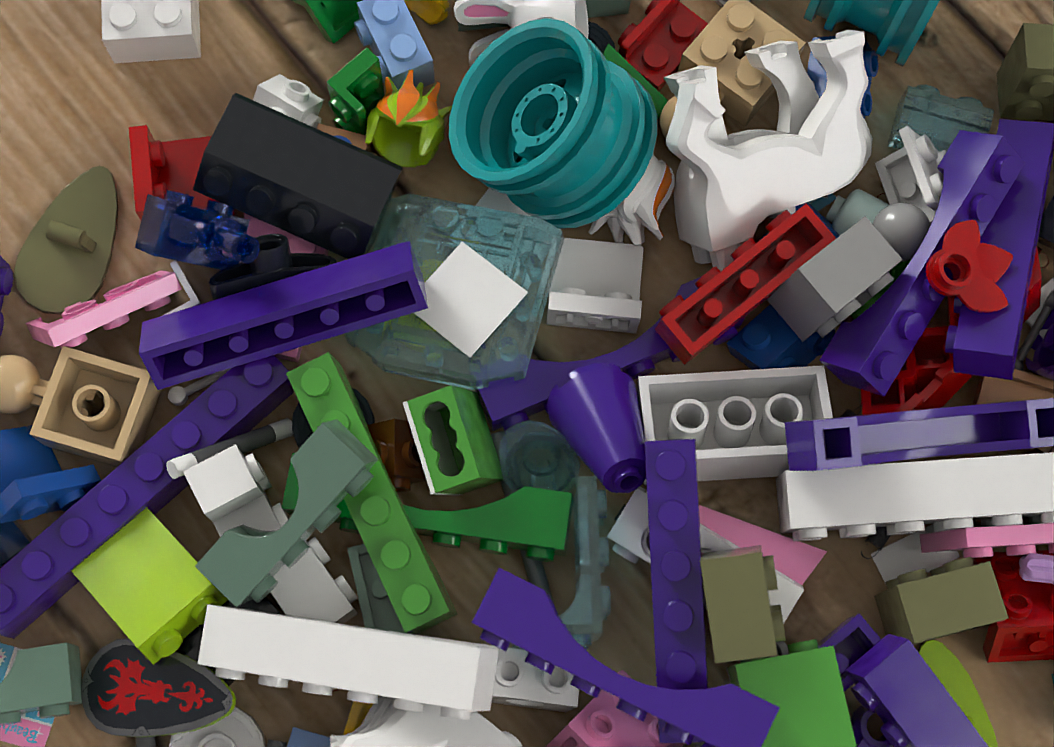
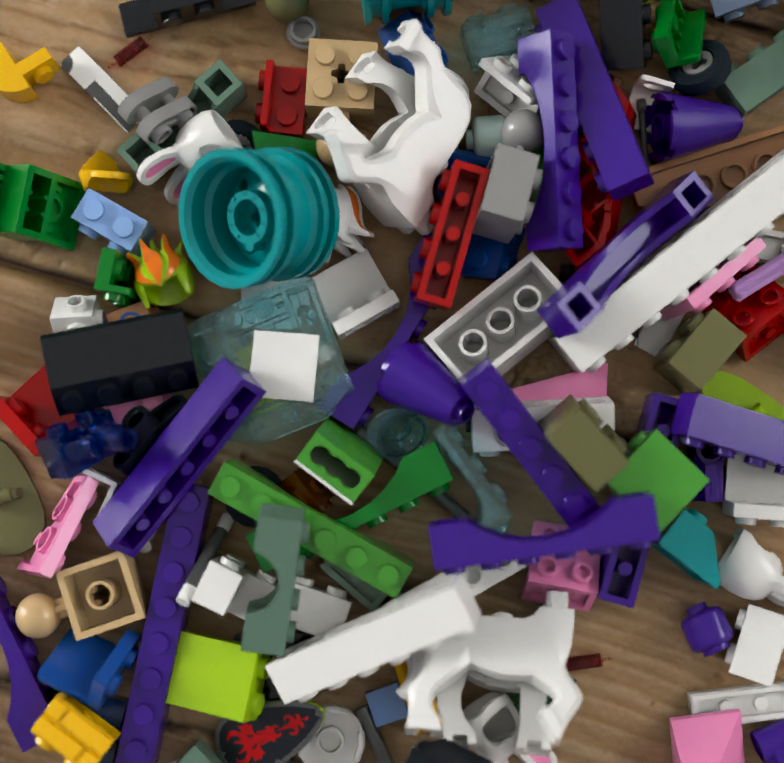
camera: 30 degrees left, 10 degrees up
red plate [926,220,1013,313] -> none

